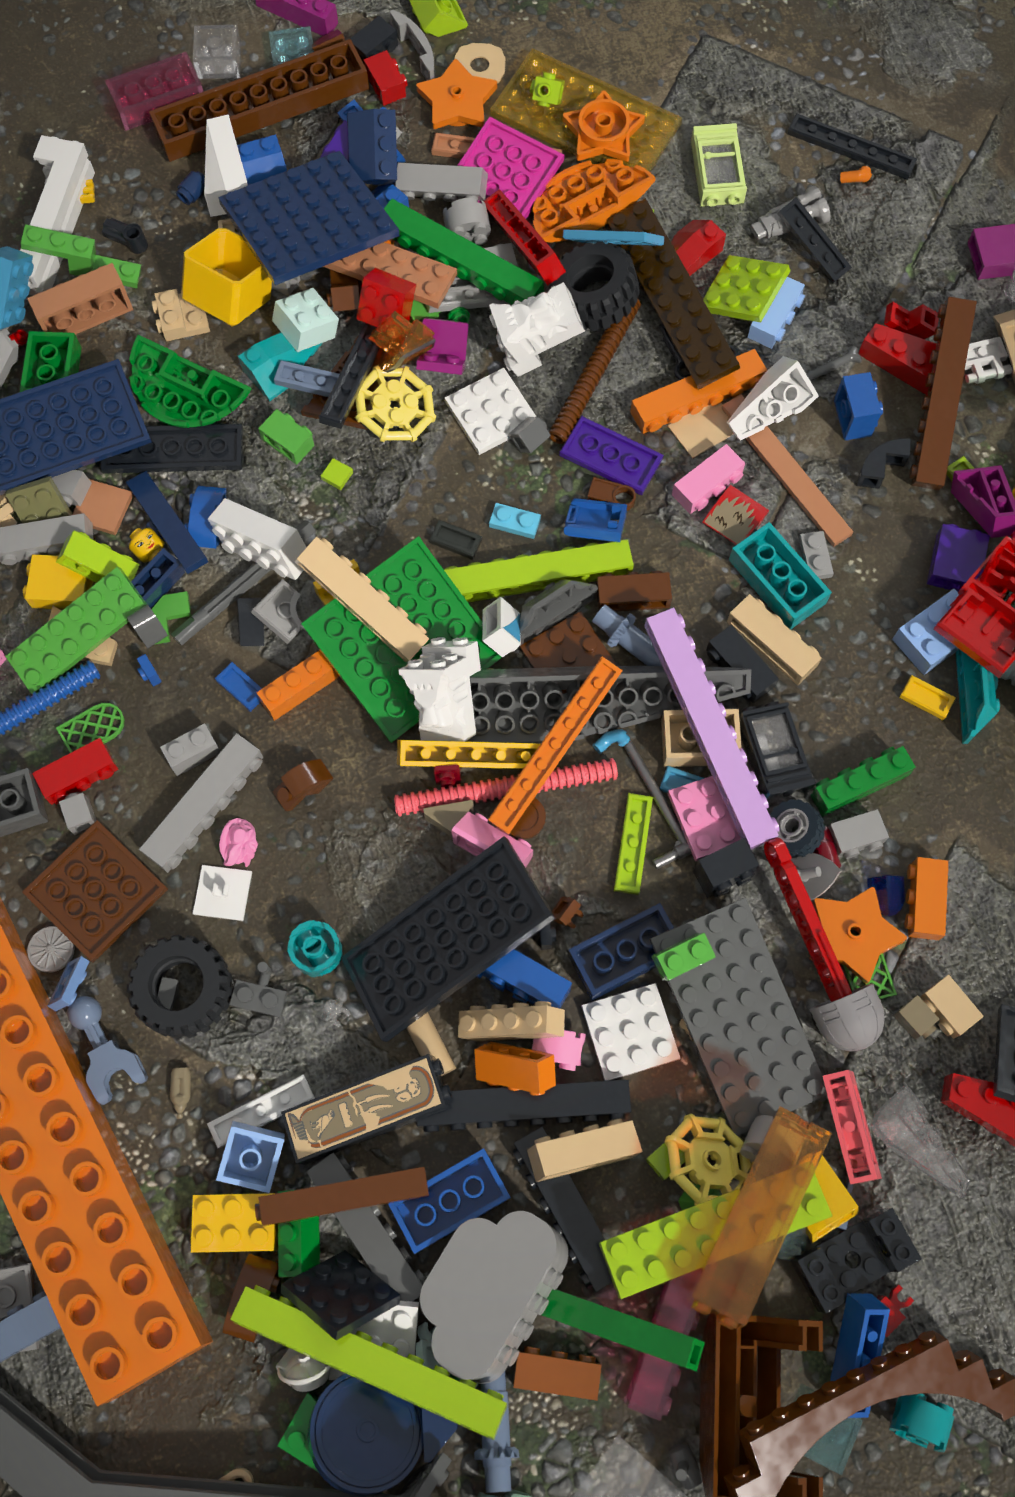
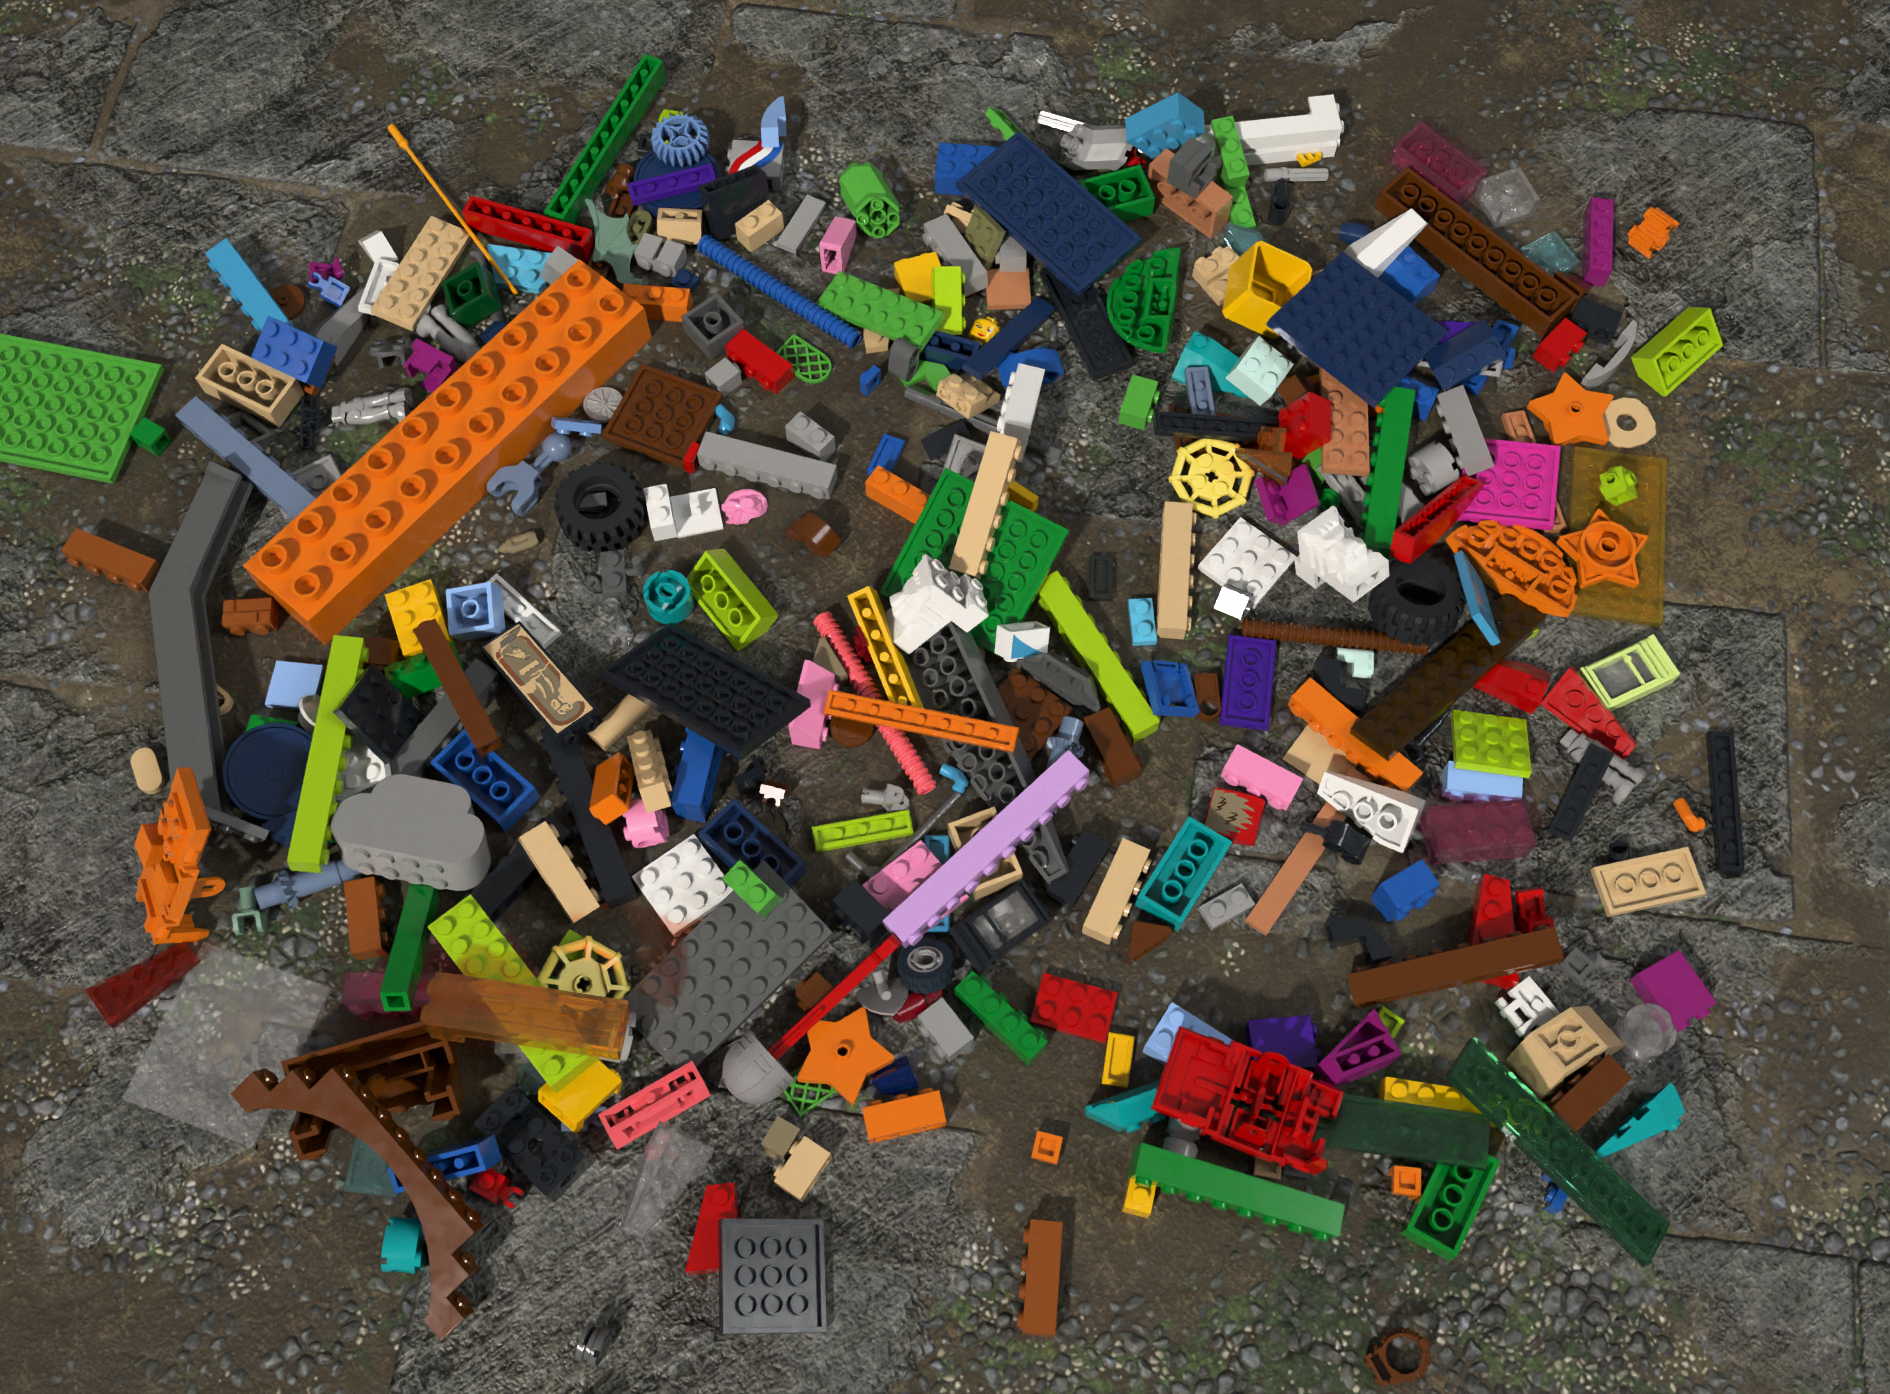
camera: 70 degrees right, 5 degrees down
lime tile [321,458,353,490] -> none
none -> dark orange brick [222,597,279,636]
none -> light blue tile [265,660,326,711]
none -> white brick [644,484,678,541]
none -> red tile [683,442,700,474]
none -> lime slope [686,549,779,651]
none -> dark azure arm [715,404,735,436]
none -> reddish brown brick [795,972,834,1014]
none -> light grey piece [861,784,910,813]
none -> tan plate [936,372,1001,419]
none -> red plate [1030,973,1118,1044]
none -> orange plate [1031,1131,1063,1165]
none -> reddish brown slope [1126,921,1172,965]
none -> tan brick [1156,501,1196,640]
none -> dark grey plate [1167,137,1218,199]
none -> clear light blue slope [1224,223,1269,257]
none -> light grey axle [1264,167,1329,182]
none -> black beam [1300,820,1370,865]
none -> black brick [1313,657,1364,716]
none -> light aqua piece [1335,647,1374,678]
none -> clear pink brick [1420,799,1537,865]
none -> red wing [1540,665,1637,760]
none -> tan plate [1590,847,1706,917]
none -> black hinge [1609,841,1630,862]

